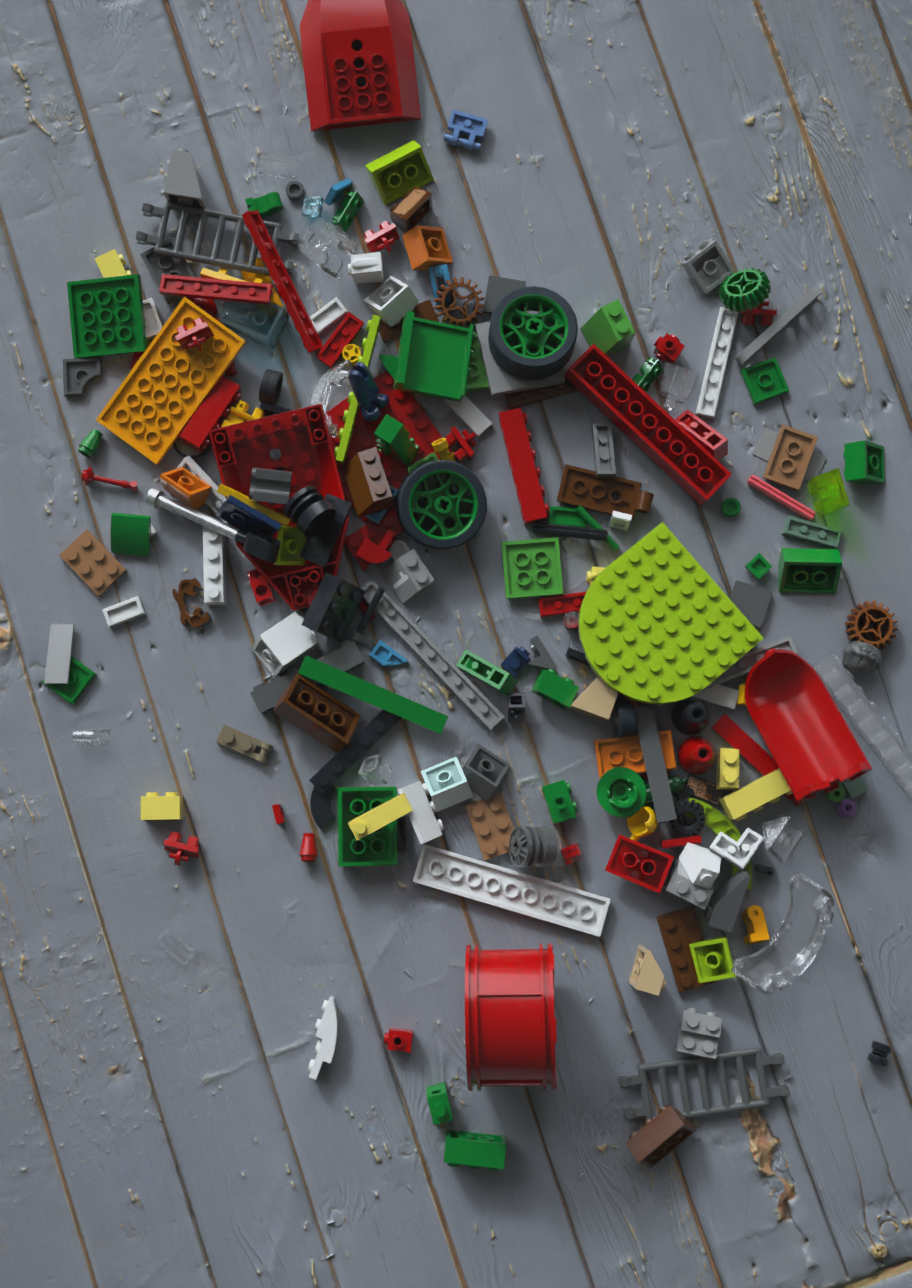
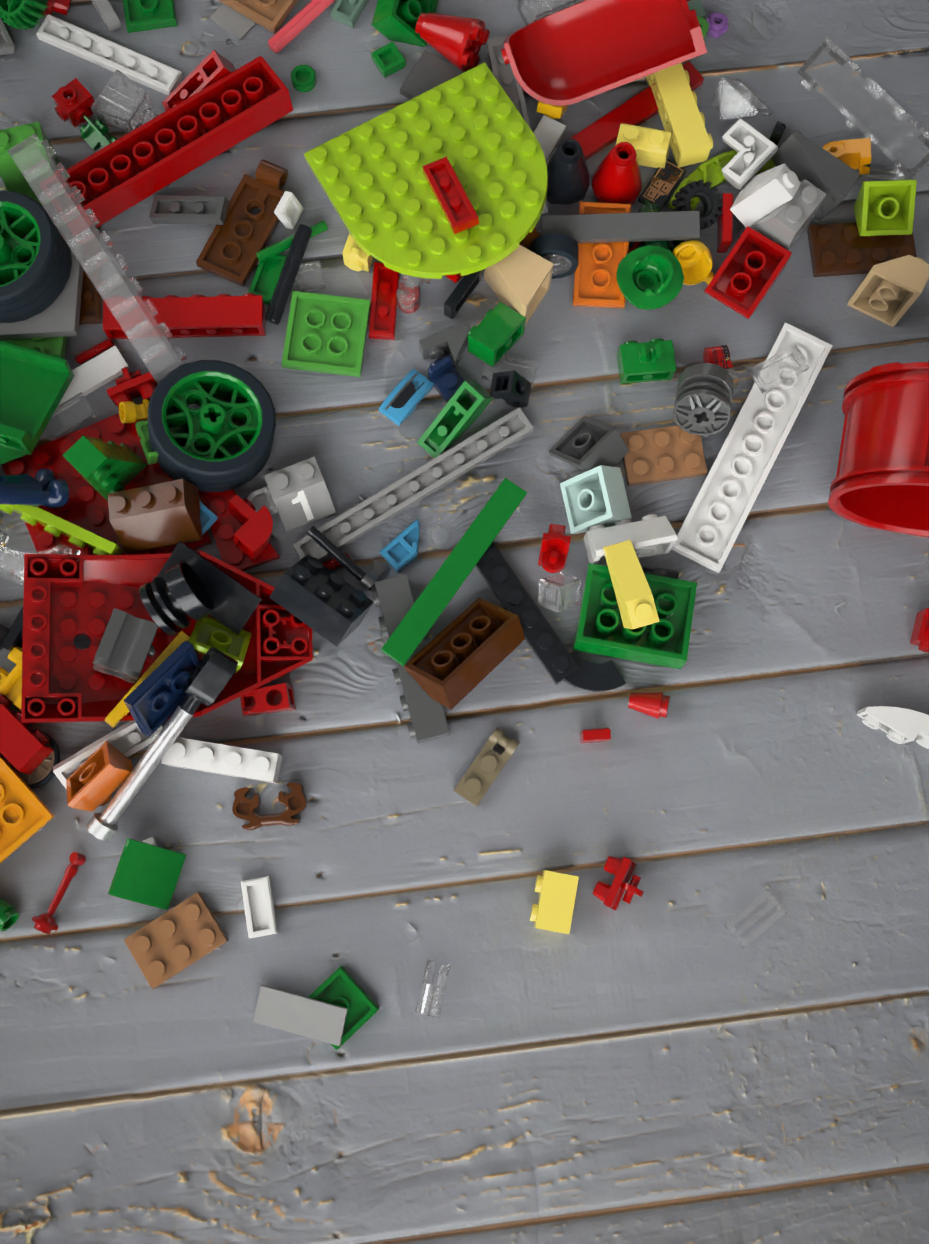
camera: 80 degrees left, 5 degrees down
white slope [251,612,319,677] -> none
none -> clear brick [8,133,187,383]
none -> red piece [74,337,114,365]
none -> dark azure slope [378,368,434,426]
none -> red cone [416,13,490,72]
none -> red plate [422,156,479,234]
none -> red hips [538,524,571,573]

